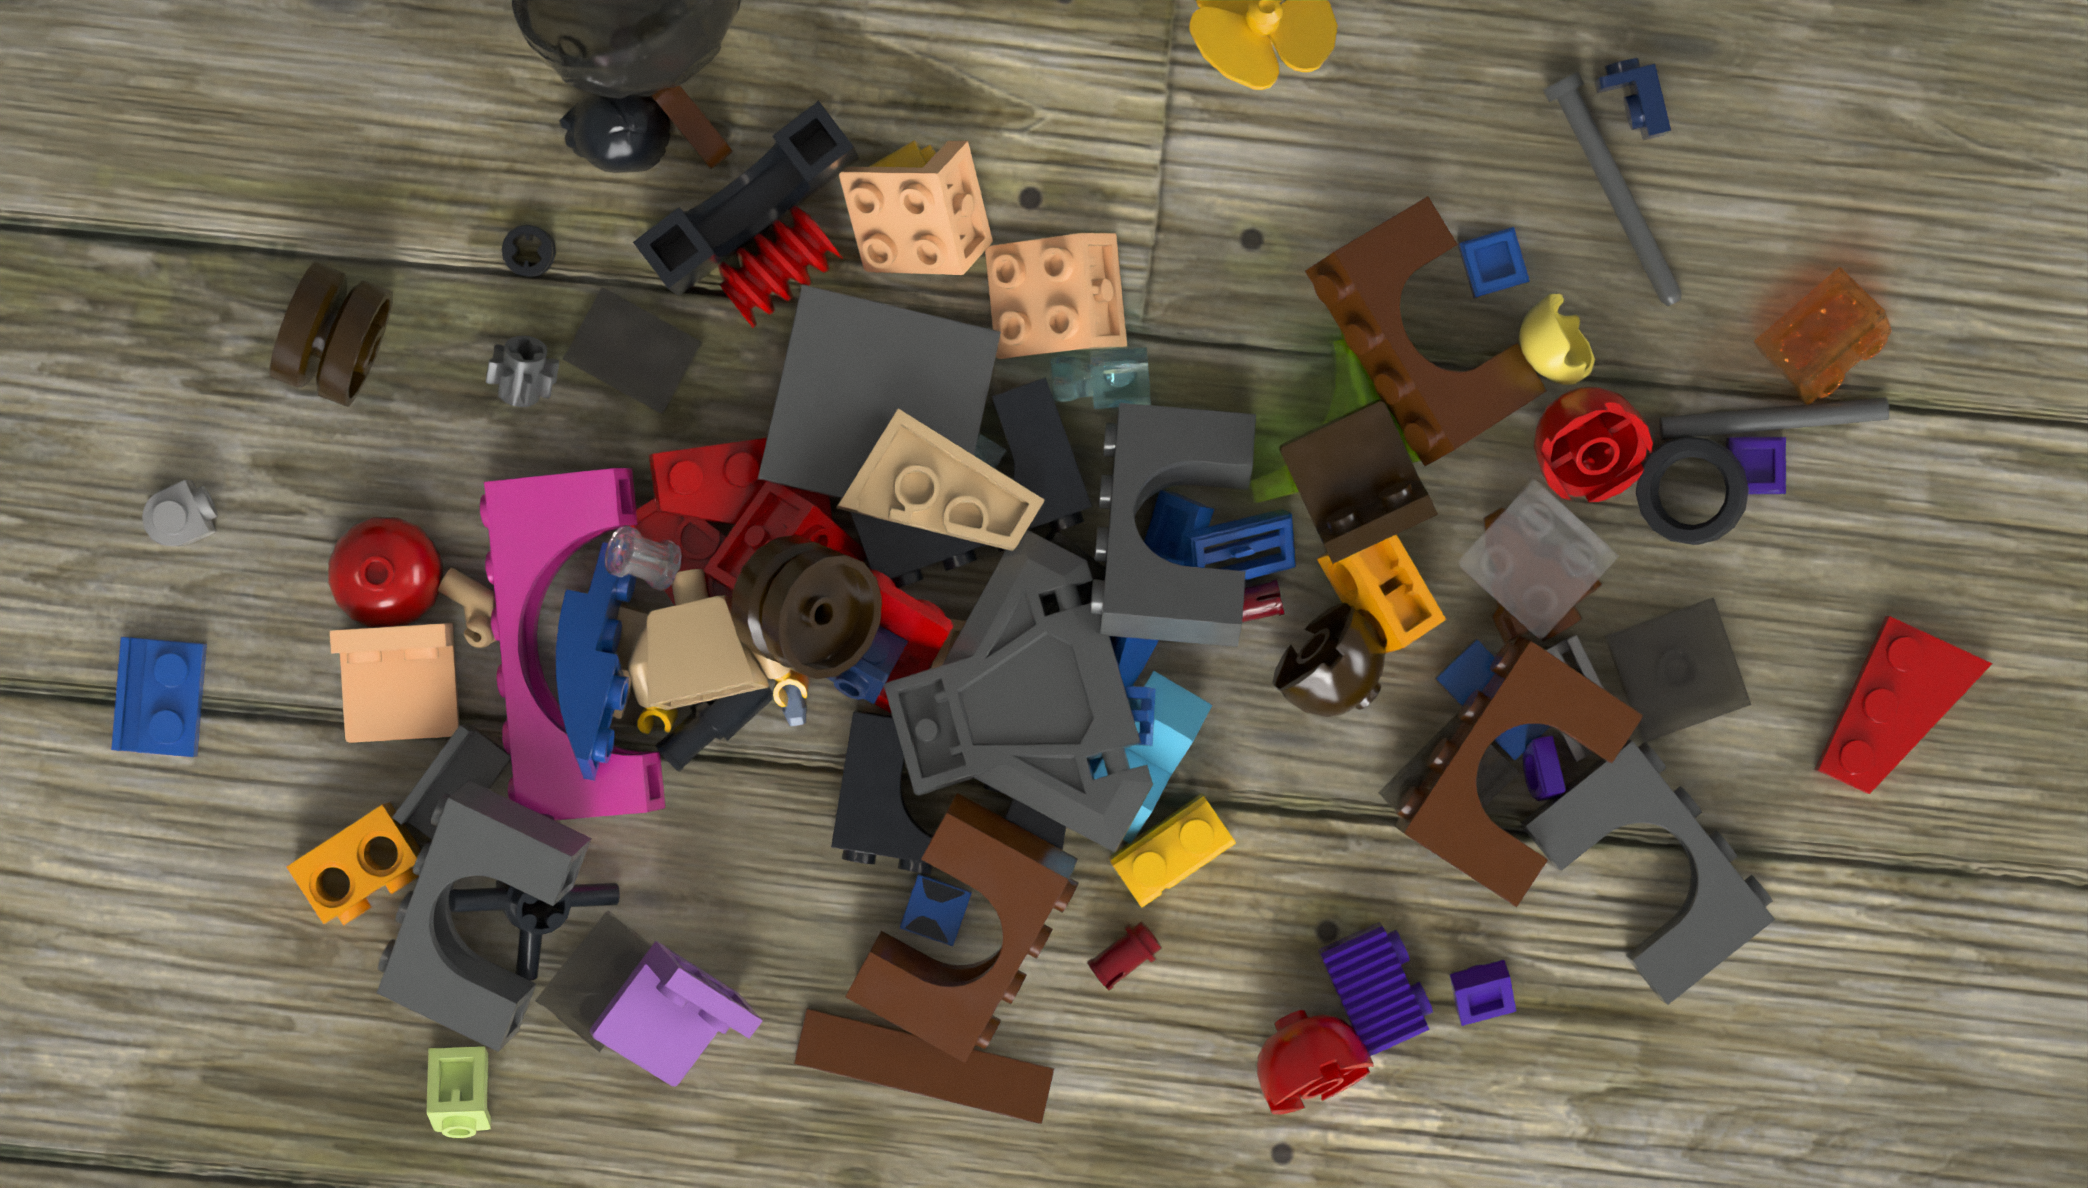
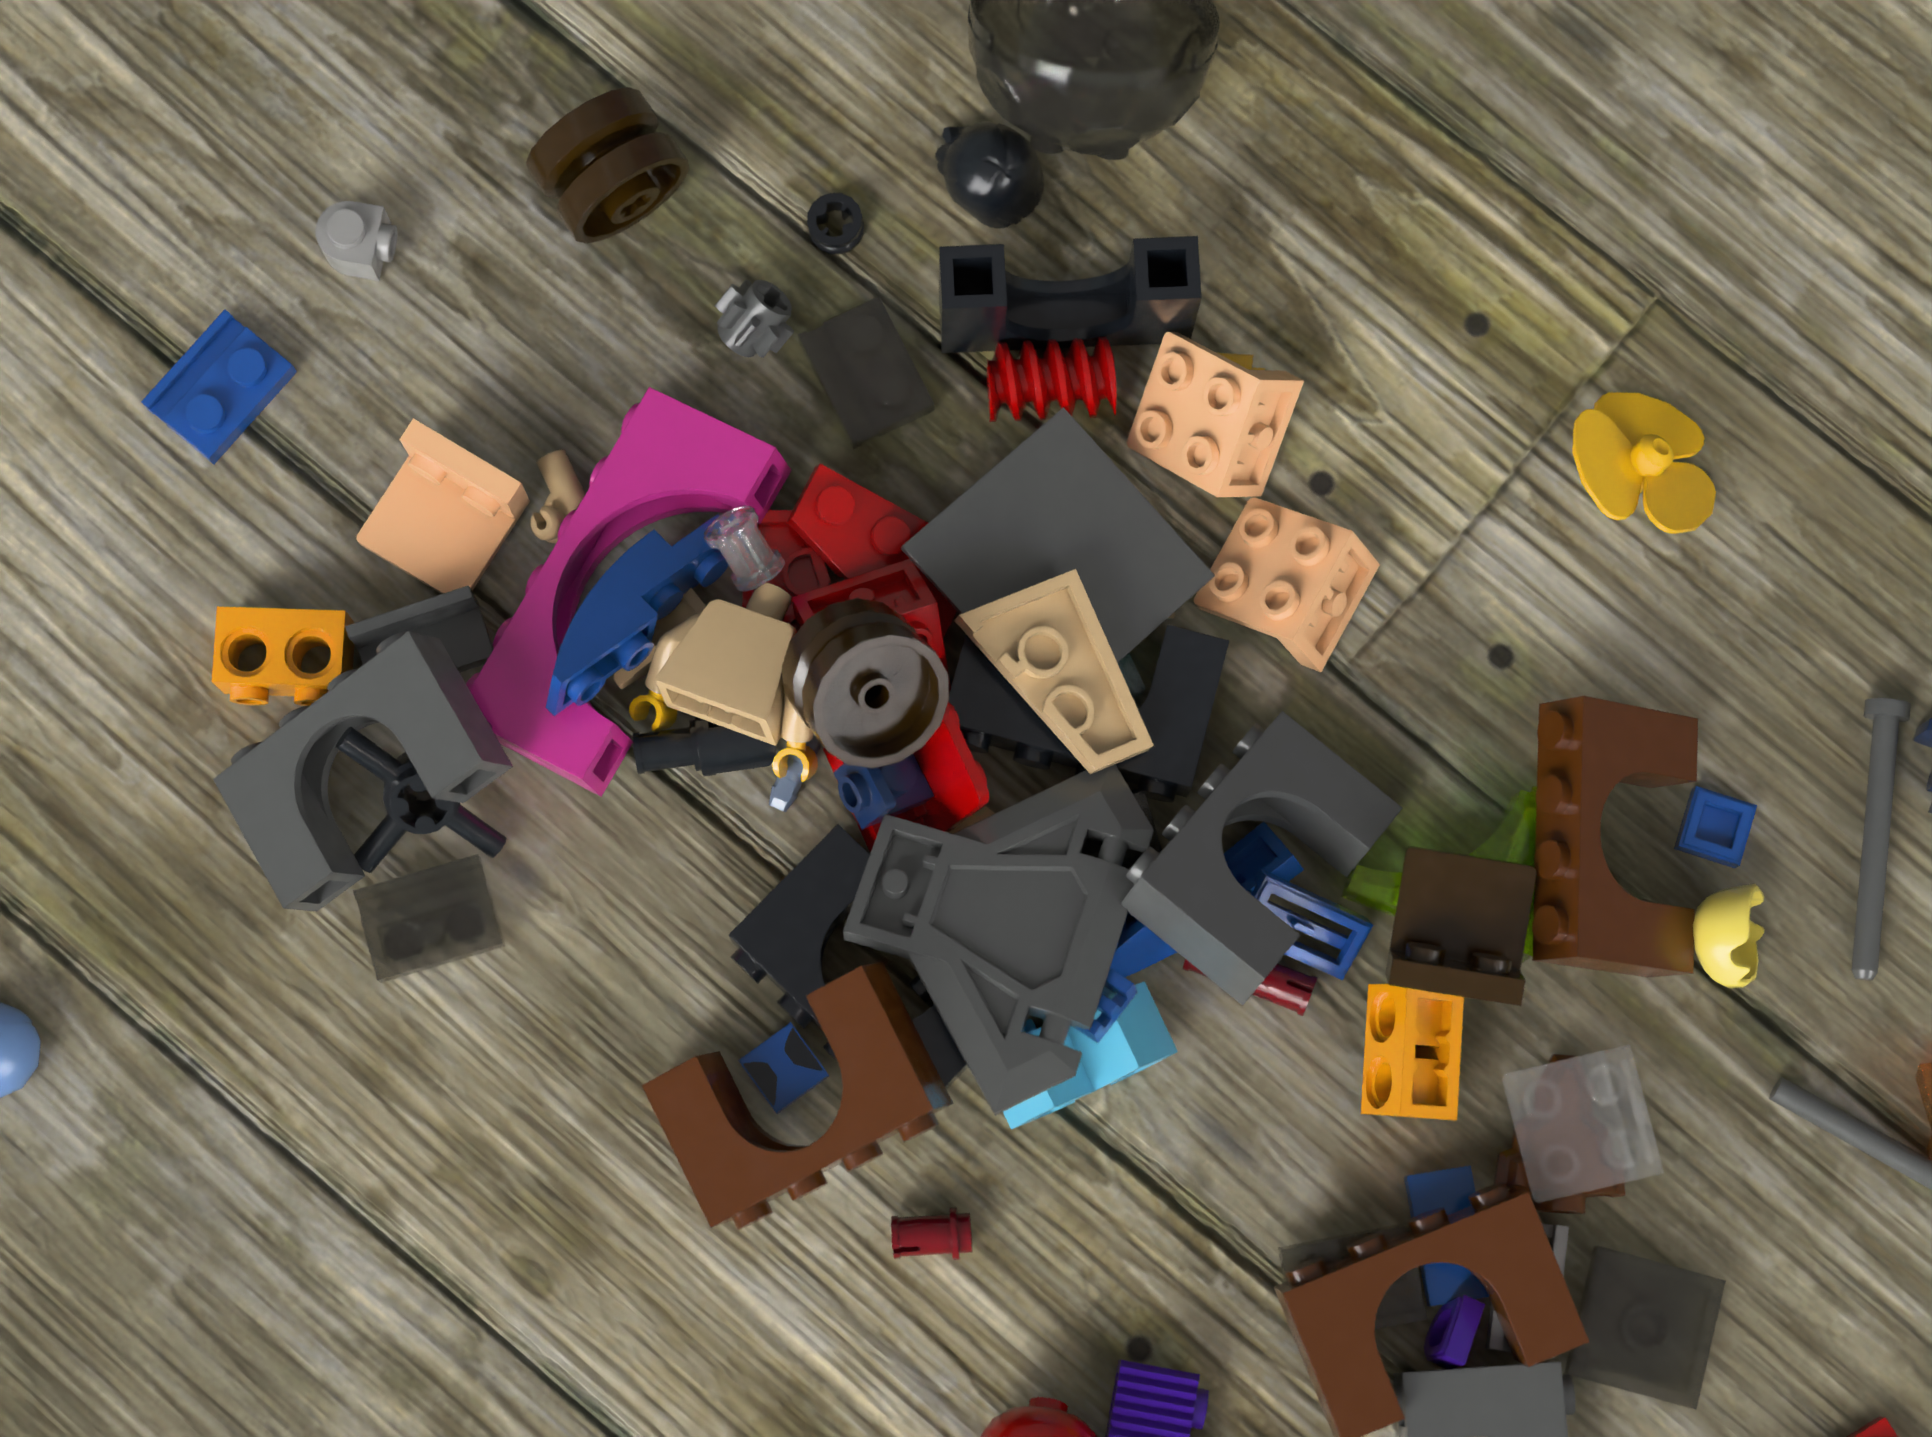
camera: 30 degrees right, 10 degrees down
red cylinder [328,517,443,628] -> none
yellowish green bracket [427,1046,491,1138] -> none
medium lavender bracket [590,941,763,1086] -> none
reddish brown beam [643,67,733,169] -> none
reddish brown piece [794,1008,1055,1124] -> none
clear light blue plate [1051,347,1151,409] -> none
yellow brick [1109,793,1236,908] -> none
dark brown cylinder [1272,603,1386,717] -> none
red cylinder [1533,387,1653,503] -> none
black tyre [1636,436,1749,545] -> none
dark purple tile [1726,437,1786,494] -> none

